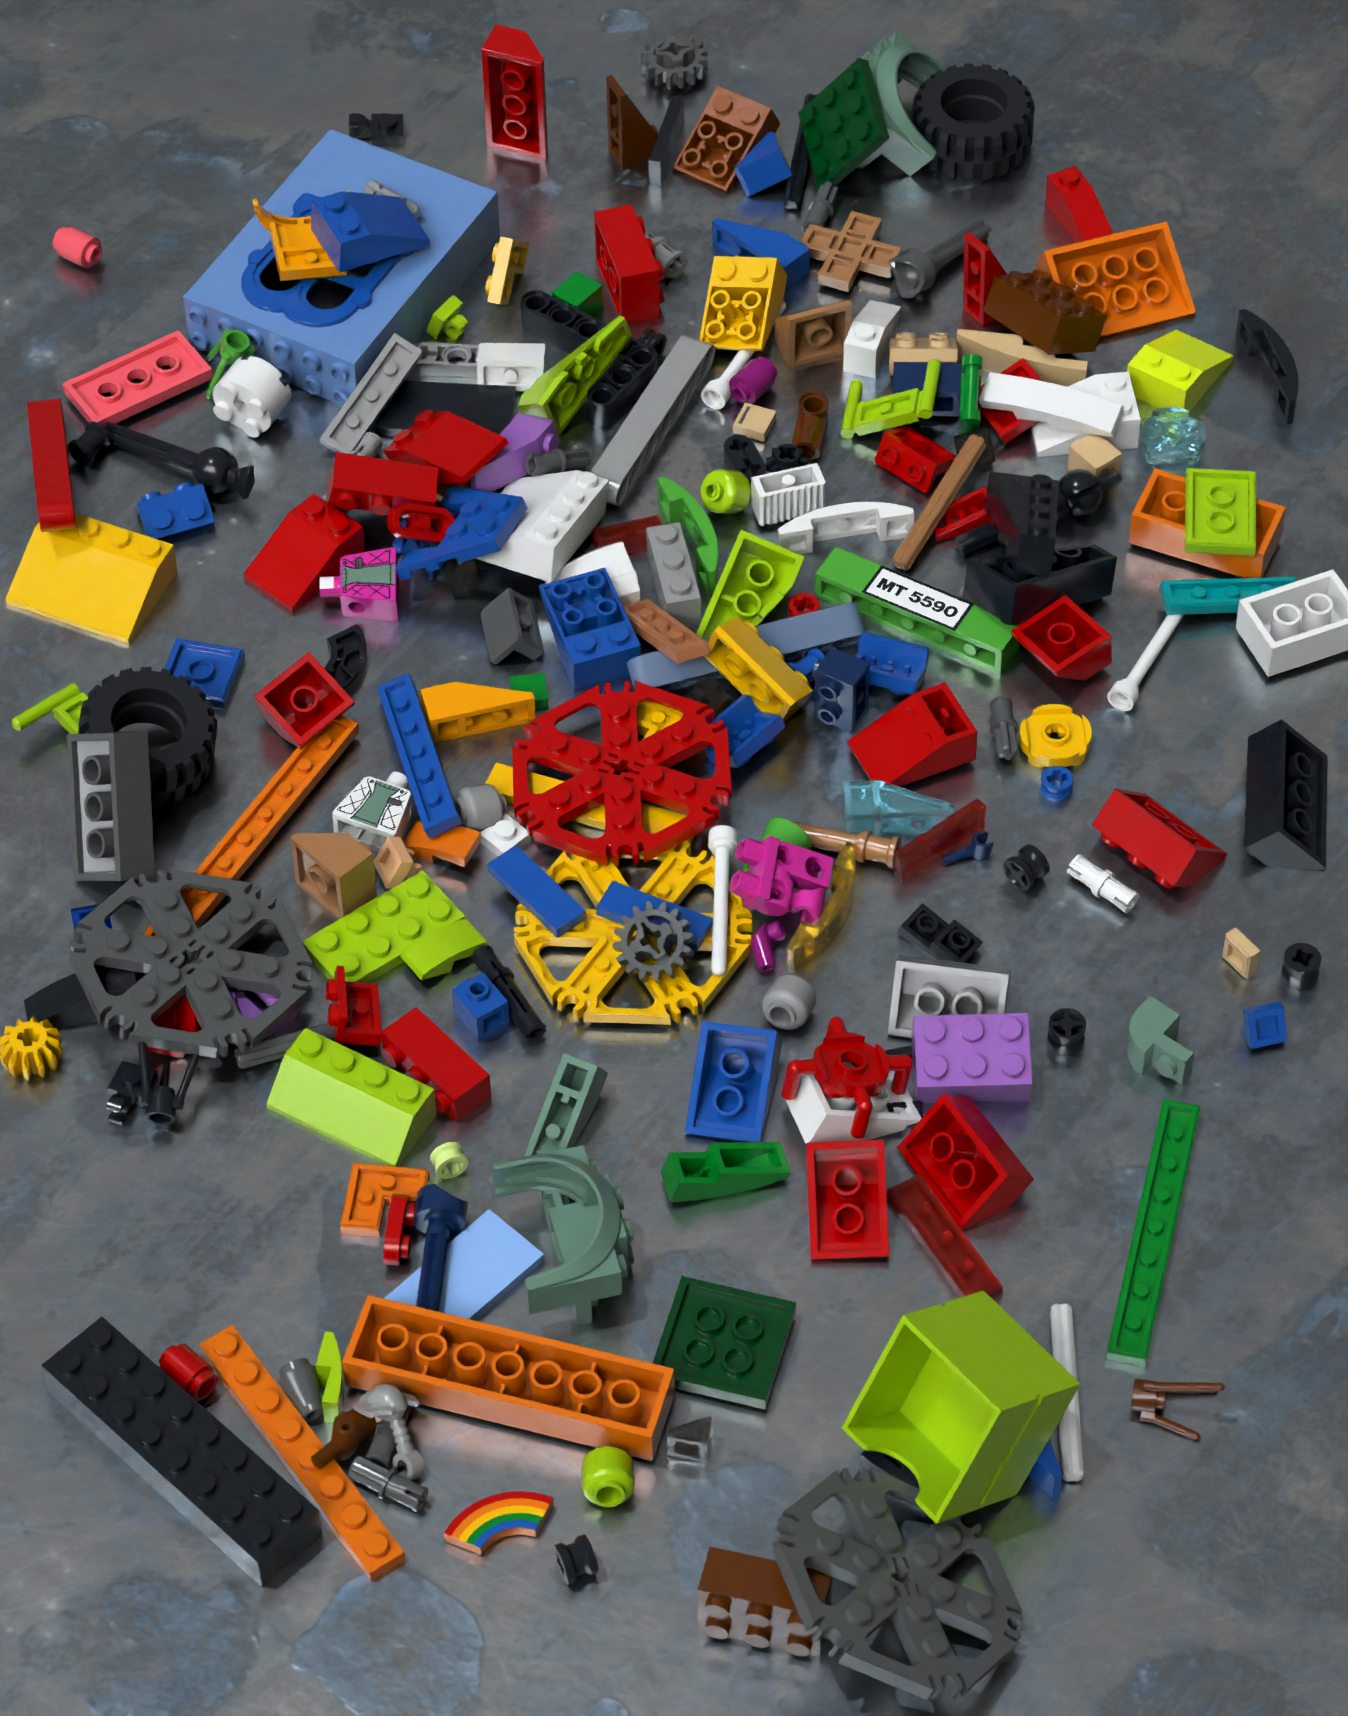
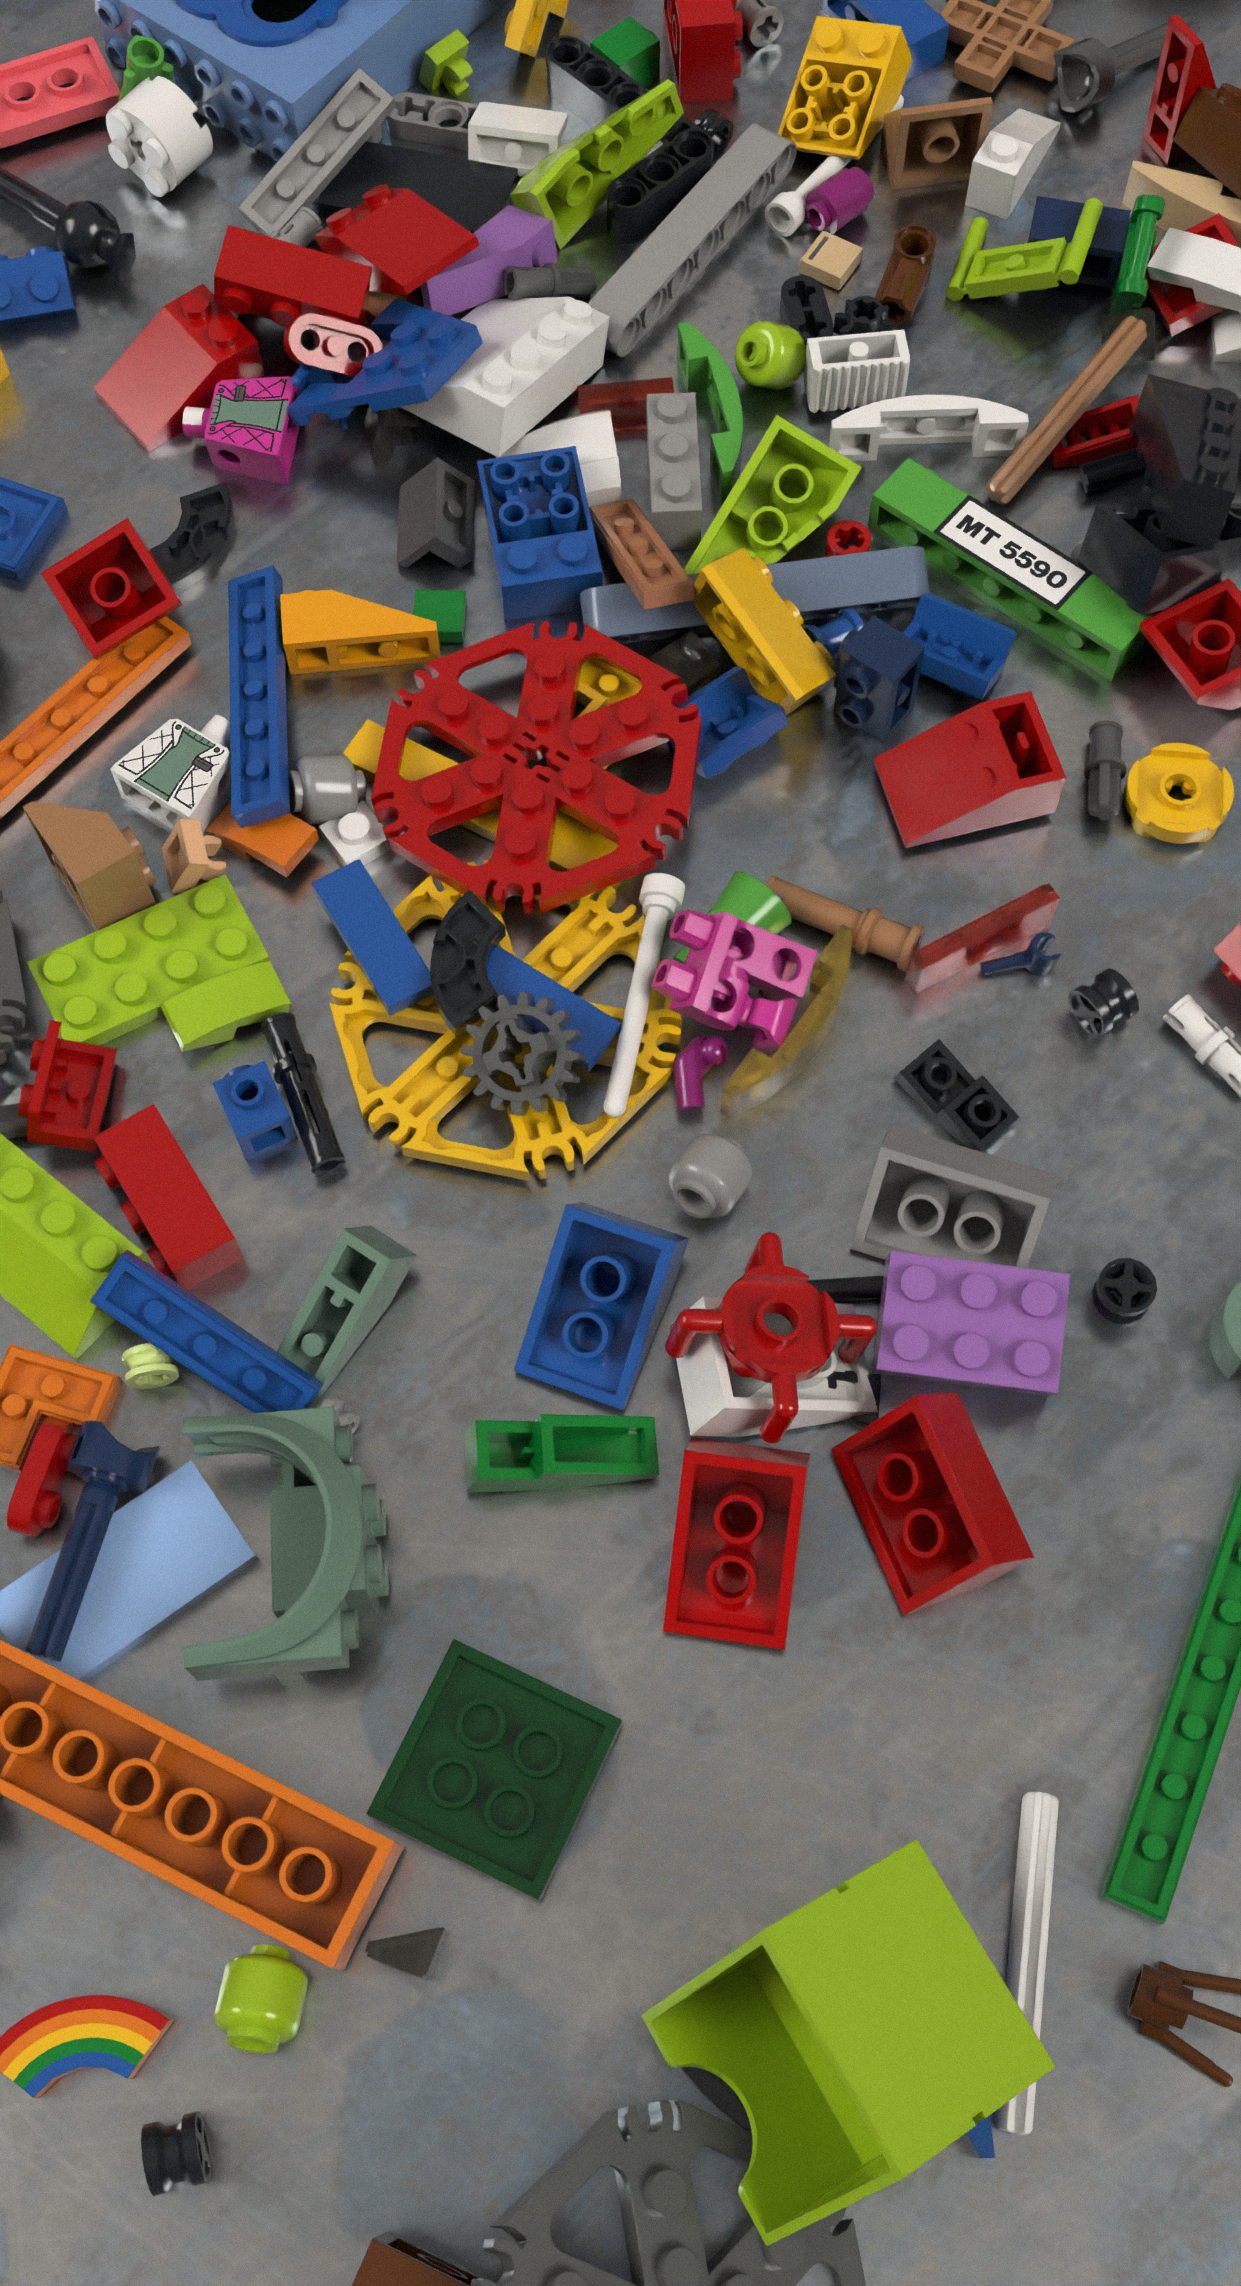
camera: 10 degrees right, 15 degrees up
clear light blue slope [842,780,955,837] -> none
red bracket [874,425,956,493] -> none
clear red tile [887,1174,1003,1299] -> none
tan plate [889,332,958,376] -> none
blue bush [1040,766,1074,801] -> none
none -> blue tile [90,1250,324,1413]
none -> black tile [430,890,506,1037]

